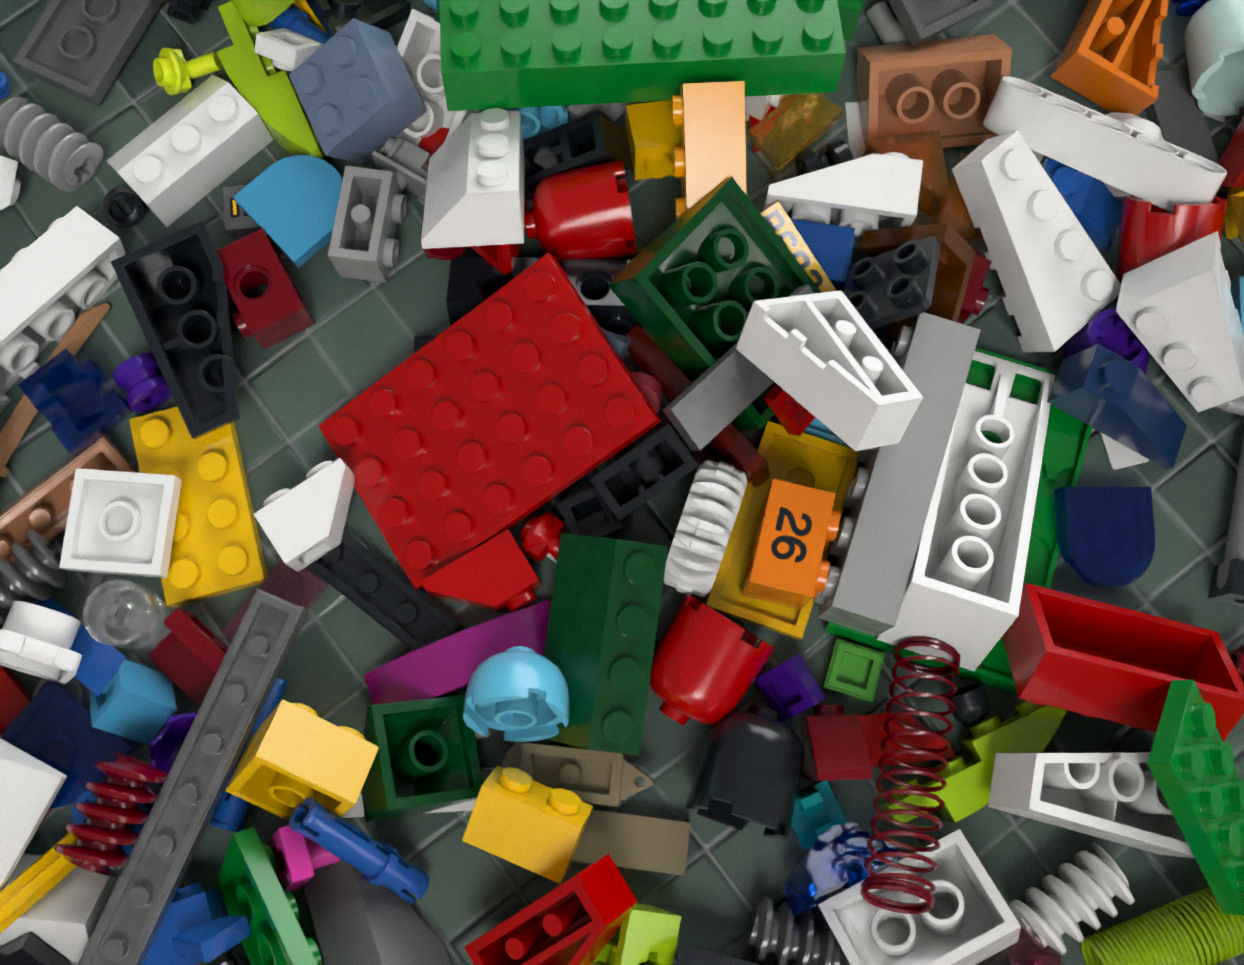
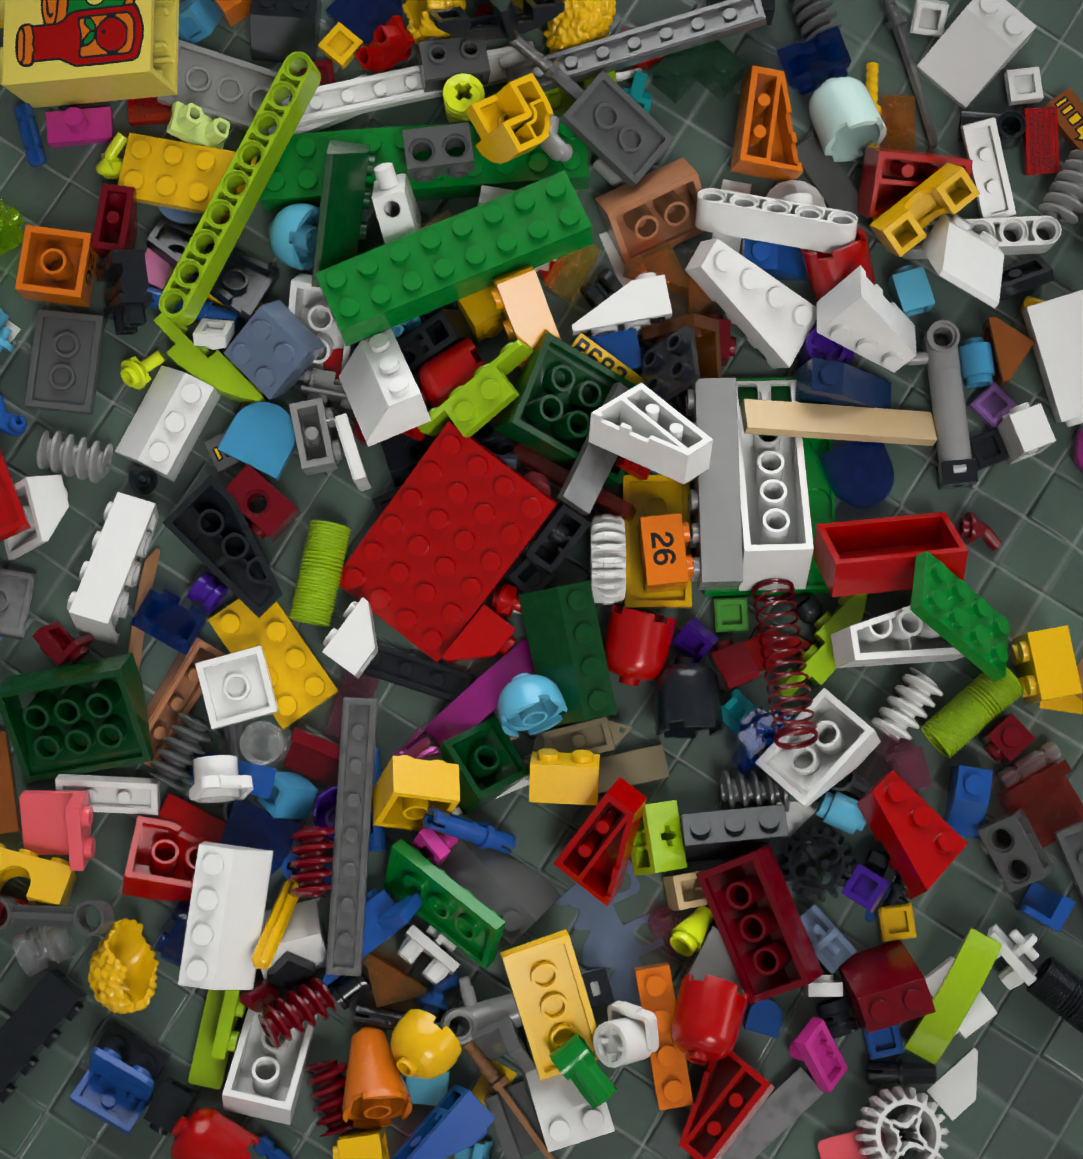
camera: 20 degrees left, 5 degrees up
none -> lime piece [288,520,351,627]
none -> white tile [334,413,372,491]
none -> flat silver piece [392,726,441,760]
none -> lime bracket [417,340,534,438]
none -> tan tile [740,399,937,446]

